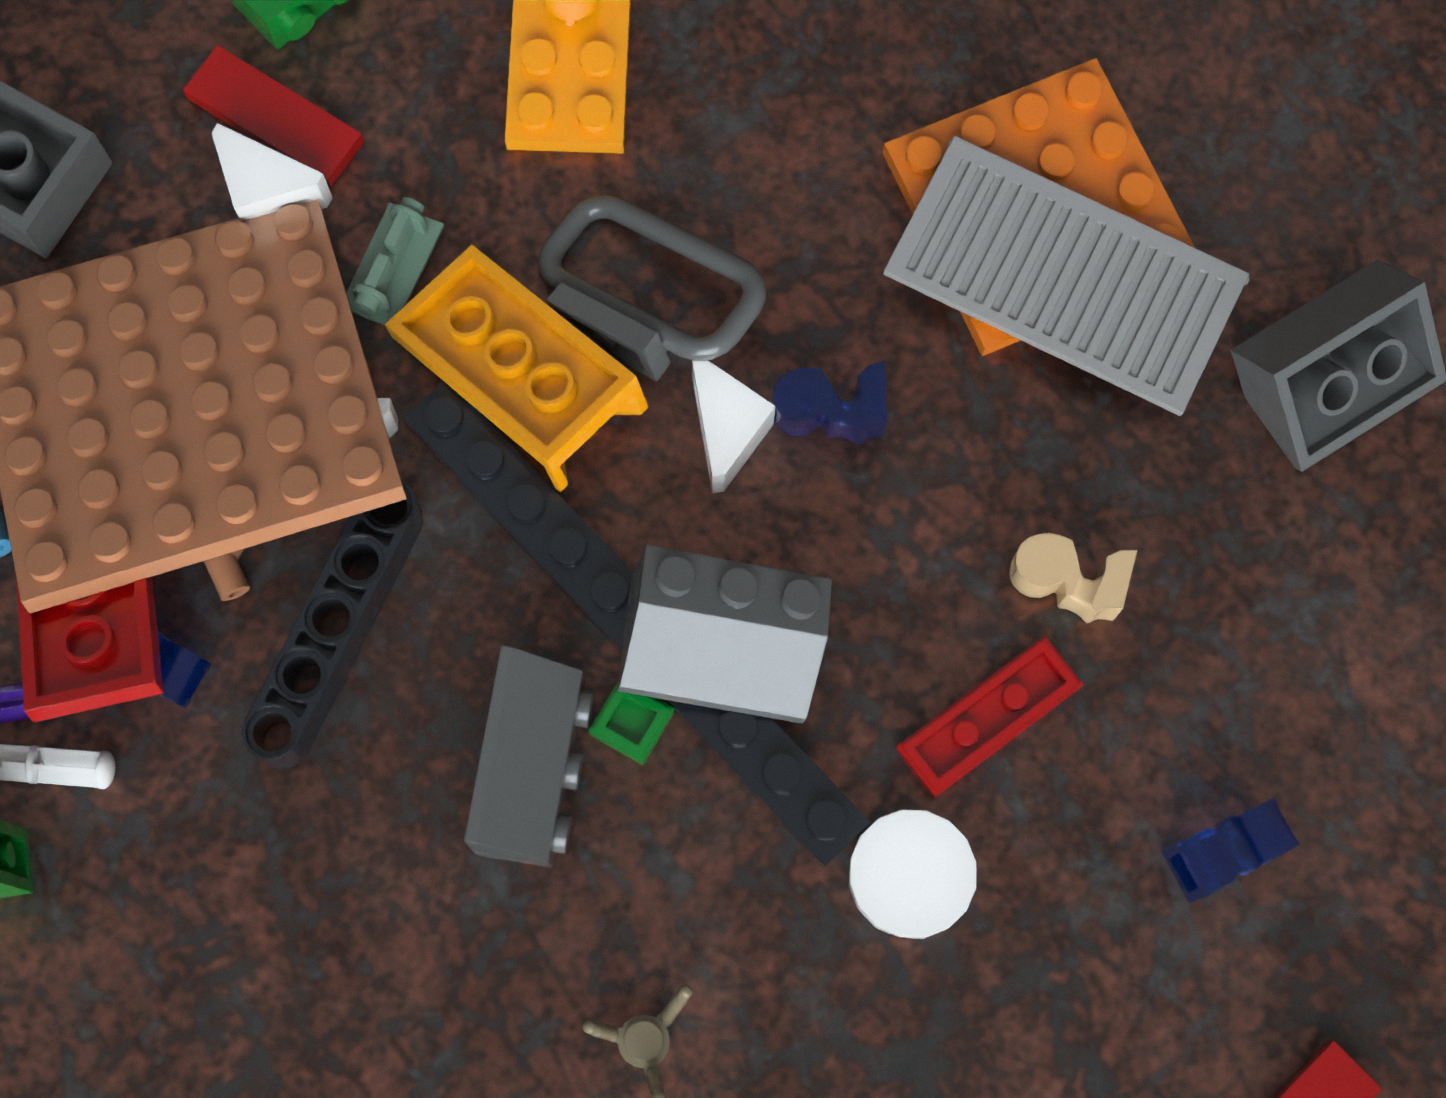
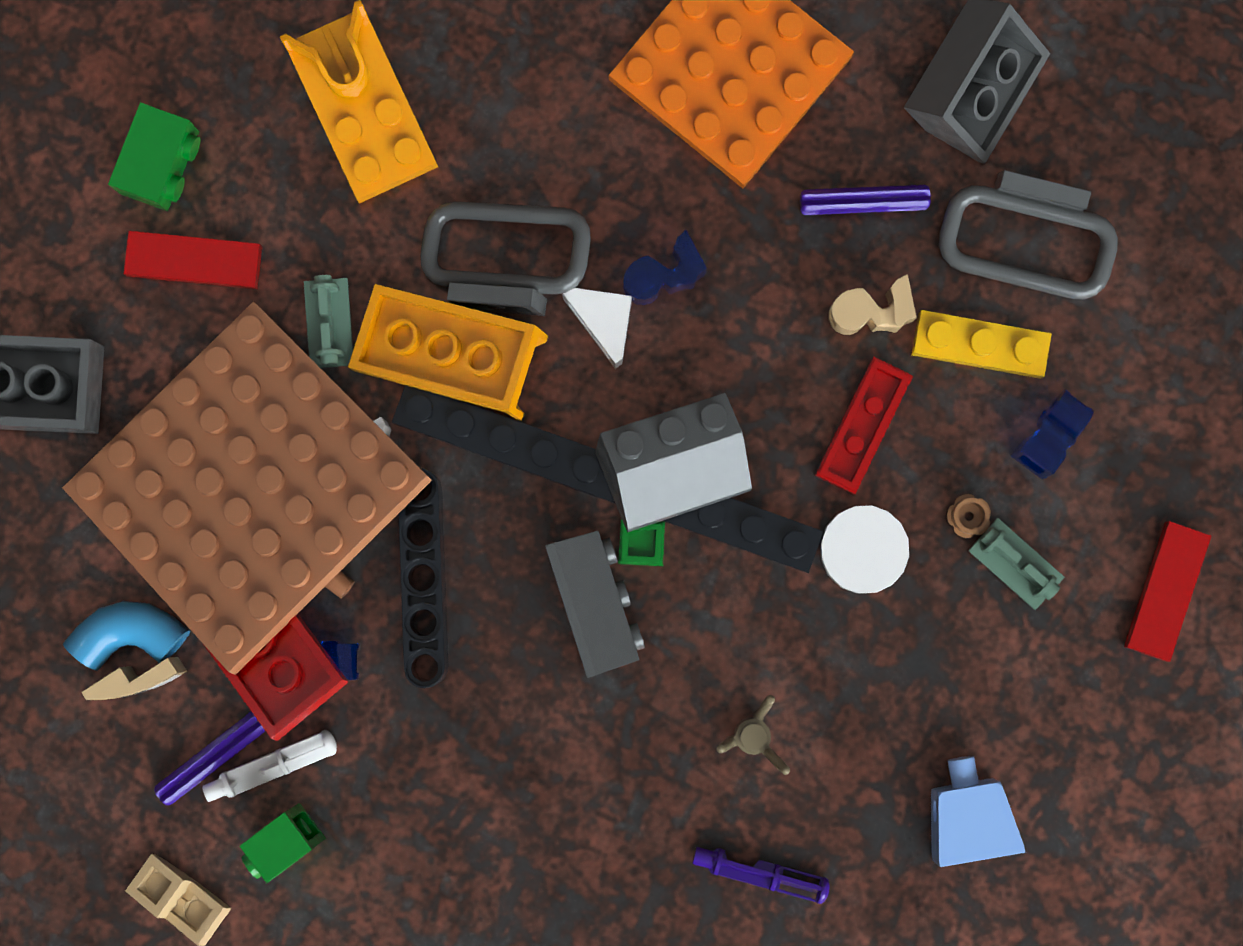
camera: 25 degrees left, 10 degrees up
white slope [212,123,333,222] -> none
light grey window [883,135,1249,416] -> none
none -> dark purple axle [800,185,931,215]
none -> yellow plate [911,310,1052,379]
none -> dark grey bar [939,170,1118,300]
none -> medium nougat plate [947,494,991,538]
none -> sand green hinge [968,518,1065,610]

